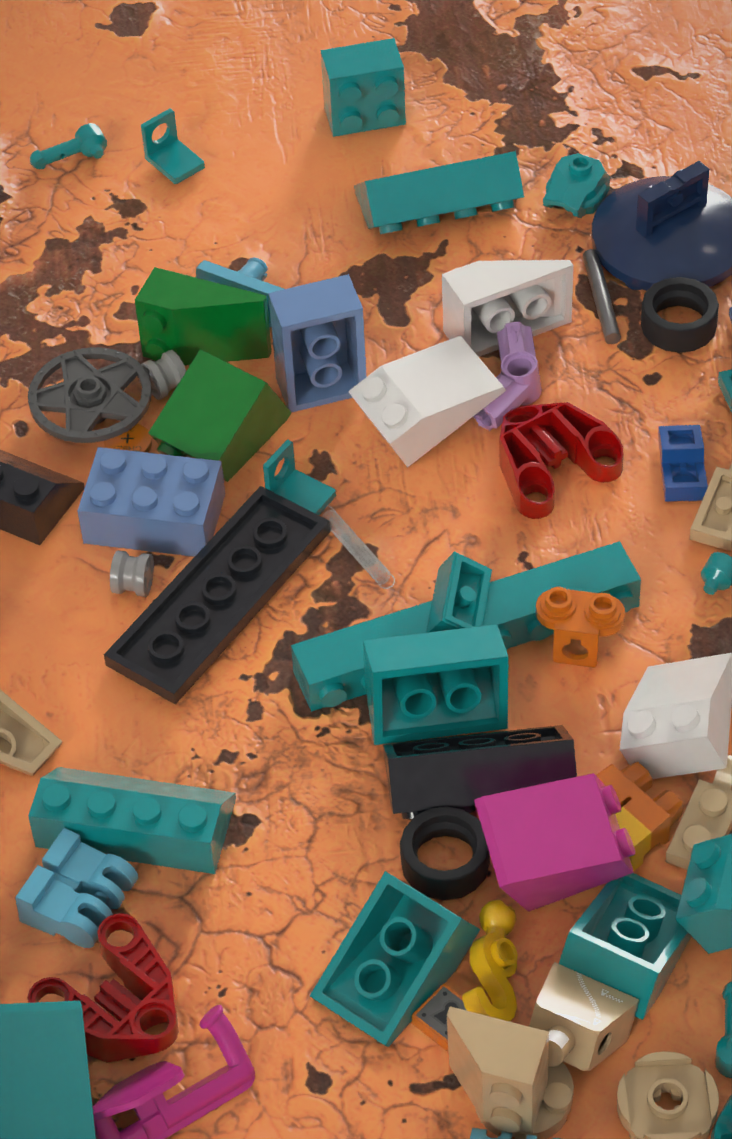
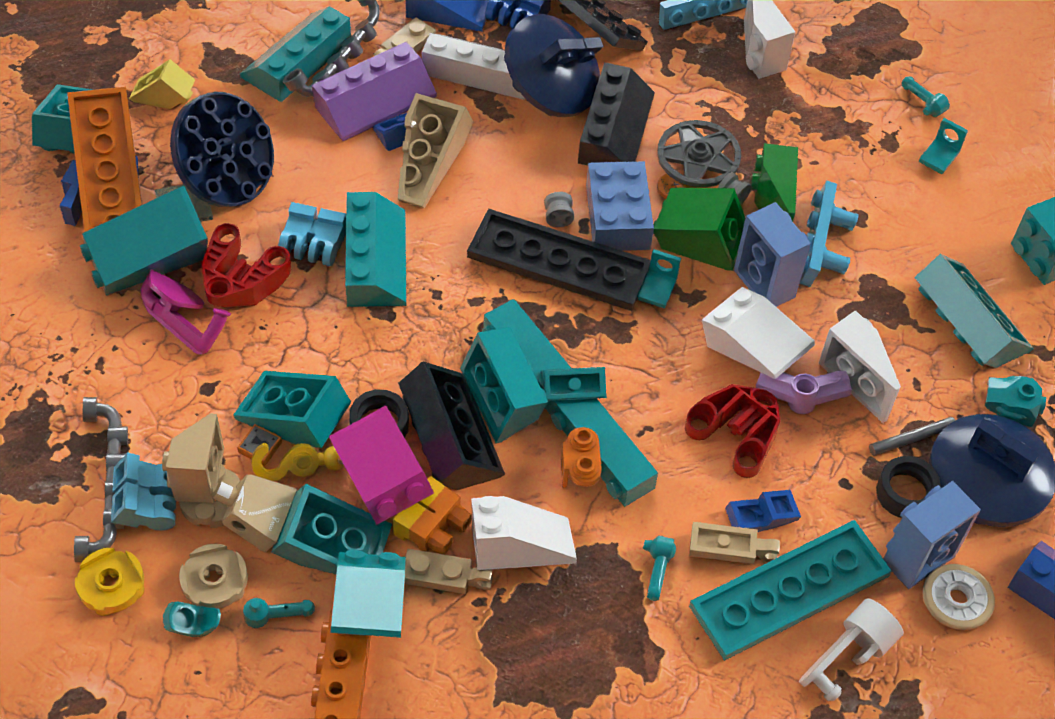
camera: 70 degrees right, 5 degrees up
white piece [322,505,395,589] -> none

